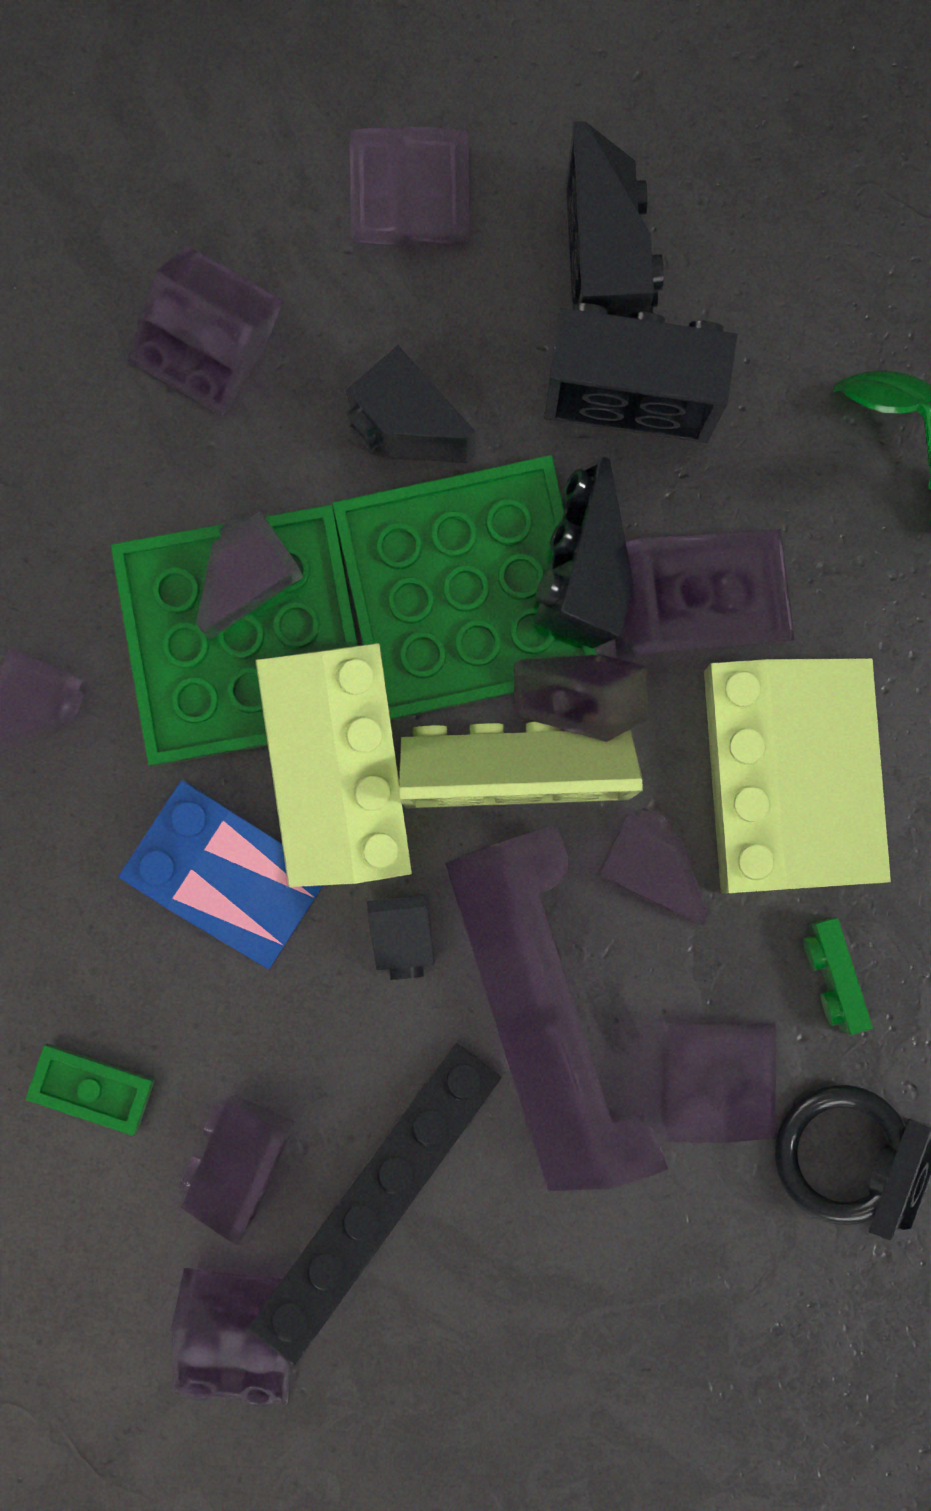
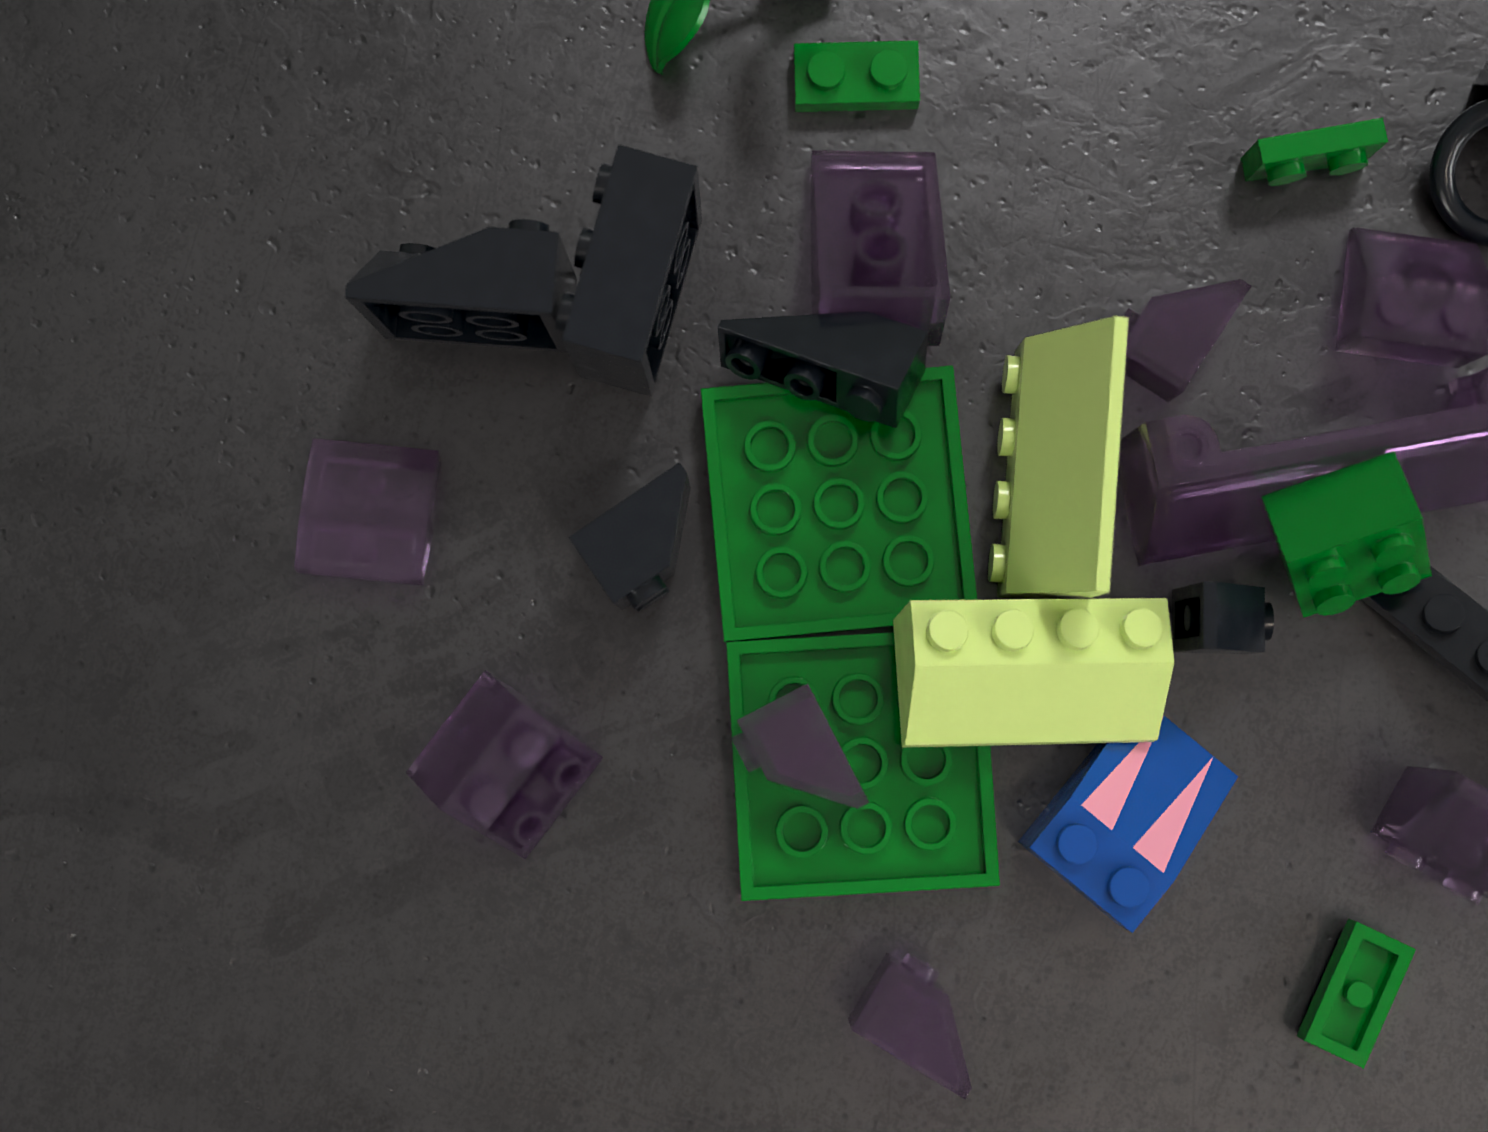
camera: 85 degrees left, 0 degrees up
slope [514,654,647,742] -> none
yellowish green slope [704,658,891,894] -> none
none -> green plate [793,40,920,112]
none -> green brick [1262,451,1432,618]

